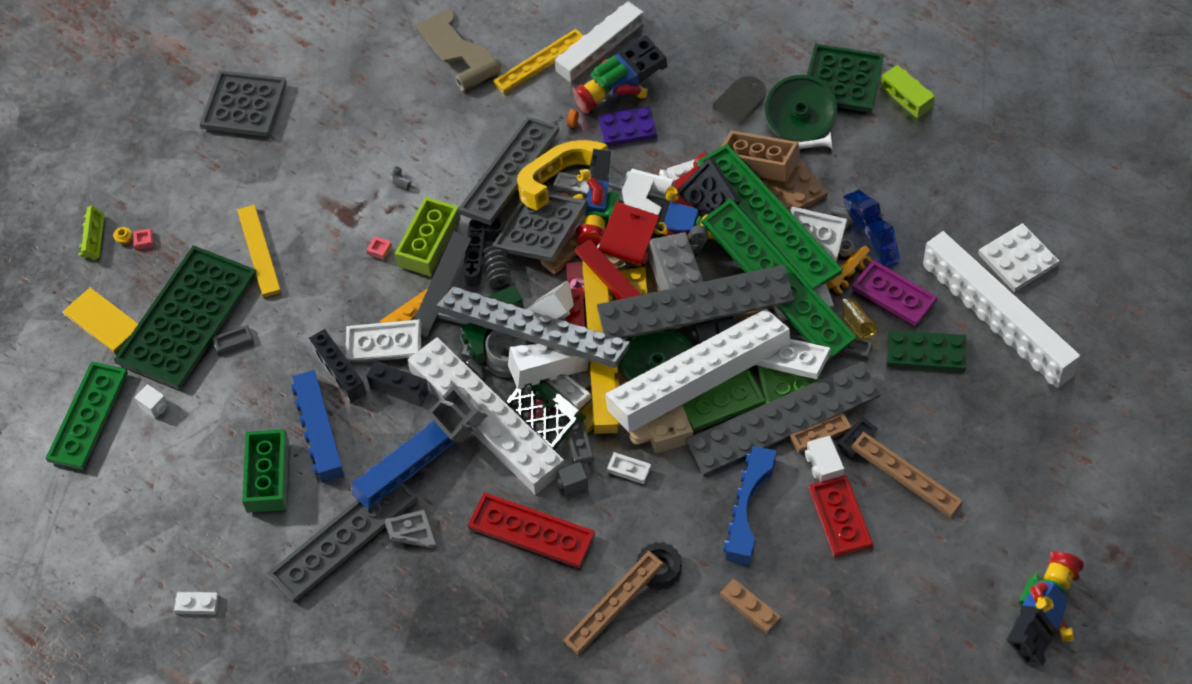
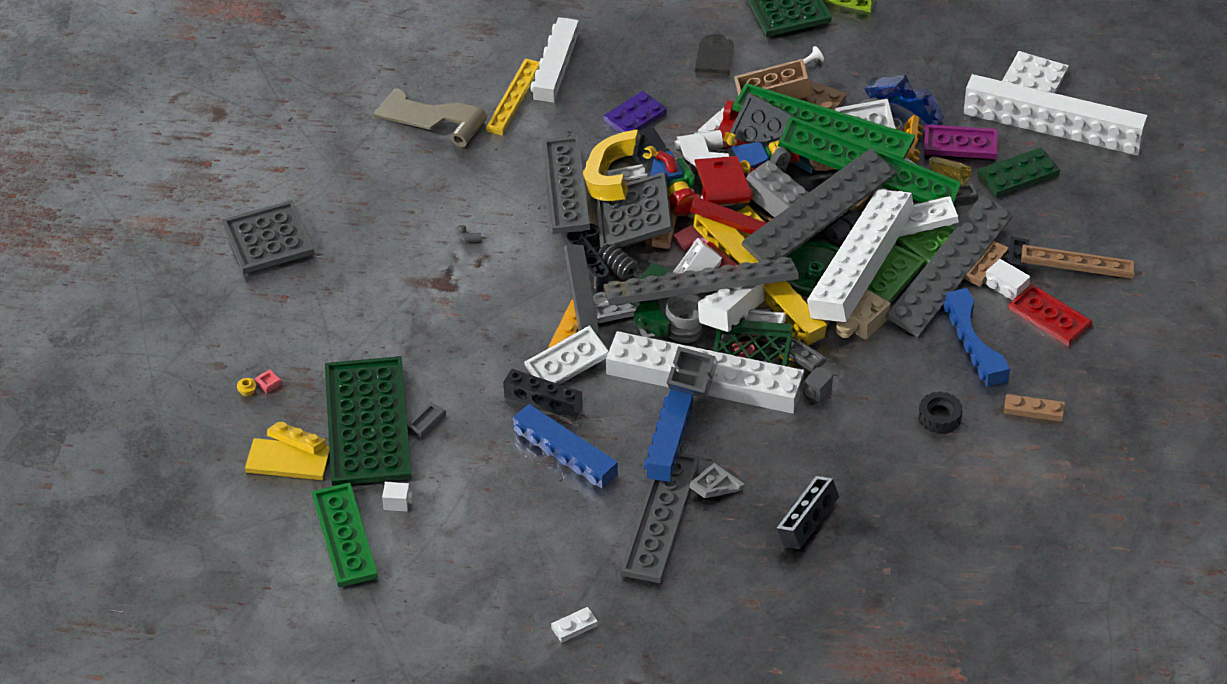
camera: 35 degrees left, 10 degrees down
lime plate [78,205,105,260] -> none
yellow tile [237,204,281,298] -> none
green brick [242,429,289,513] -> none
coral plate [366,236,392,260] -> none
black brick [366,361,429,407] -> none
lime brick [394,197,461,276] -> none
red plate [467,492,595,569] -> none
medium nougat tile [563,550,664,656] -> none
orange tile [567,109,579,128] -> none
piece [572,35,668,114] -> none
white plate [607,452,651,484] -> none
dark green dish [765,75,837,142] -> none
none -> yellow plate [267,421,326,454]
none -> black brick [777,476,839,549]

